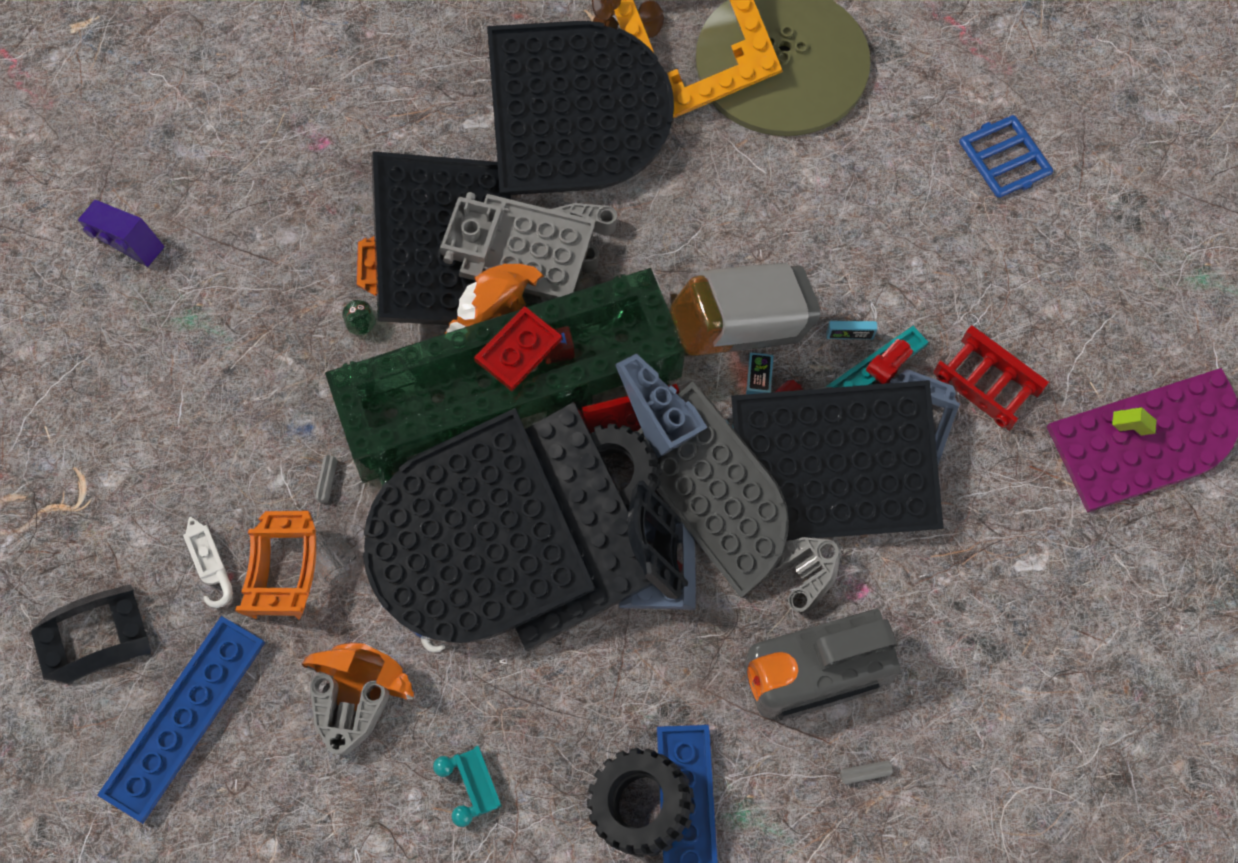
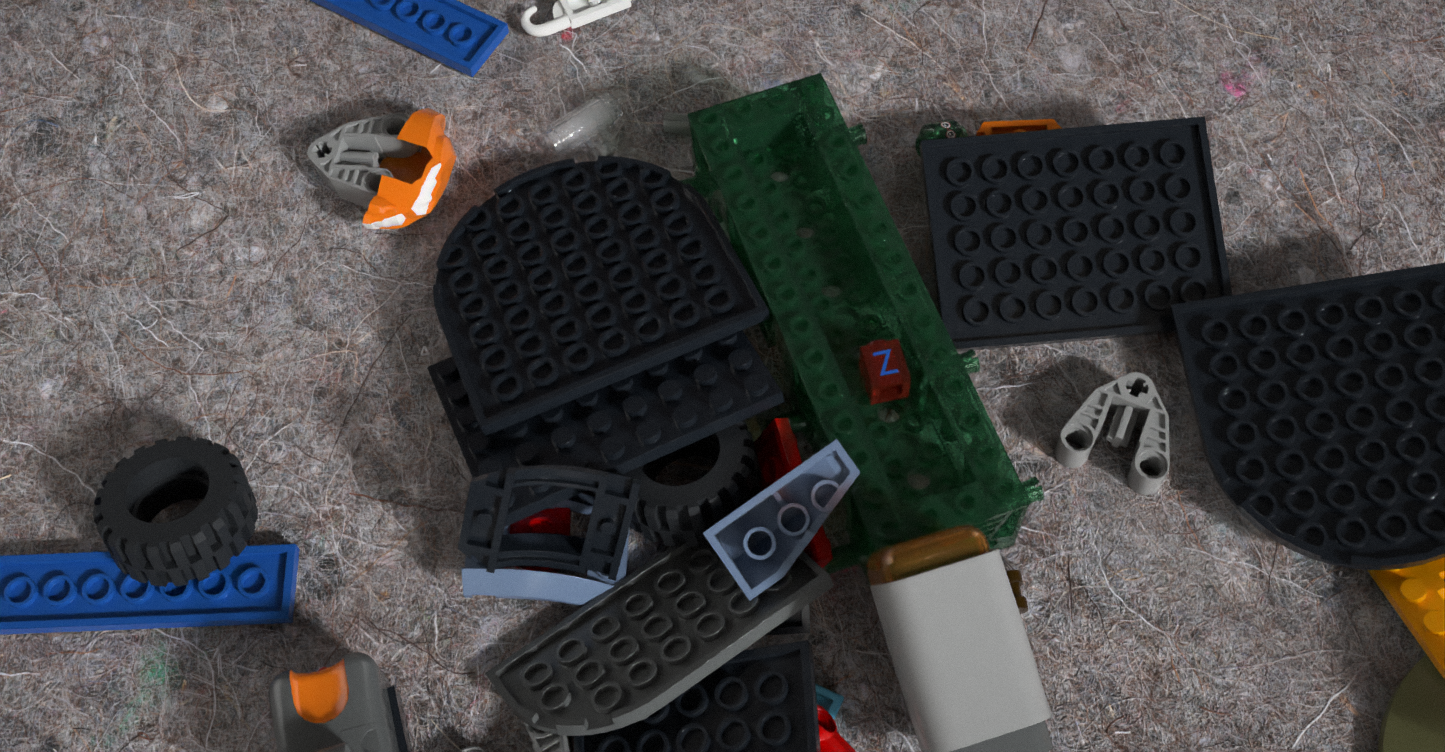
camera: 95 degrees right, 5 degrees down
orange wedge [235,511,316,620] -> none
teal gear [433,745,502,827] -> none
light grey plate [439,192,596,304] -> none
orange animal [444,264,544,344] -> none
red plate [474,306,562,391] -> none
tile [746,352,774,394] -> none

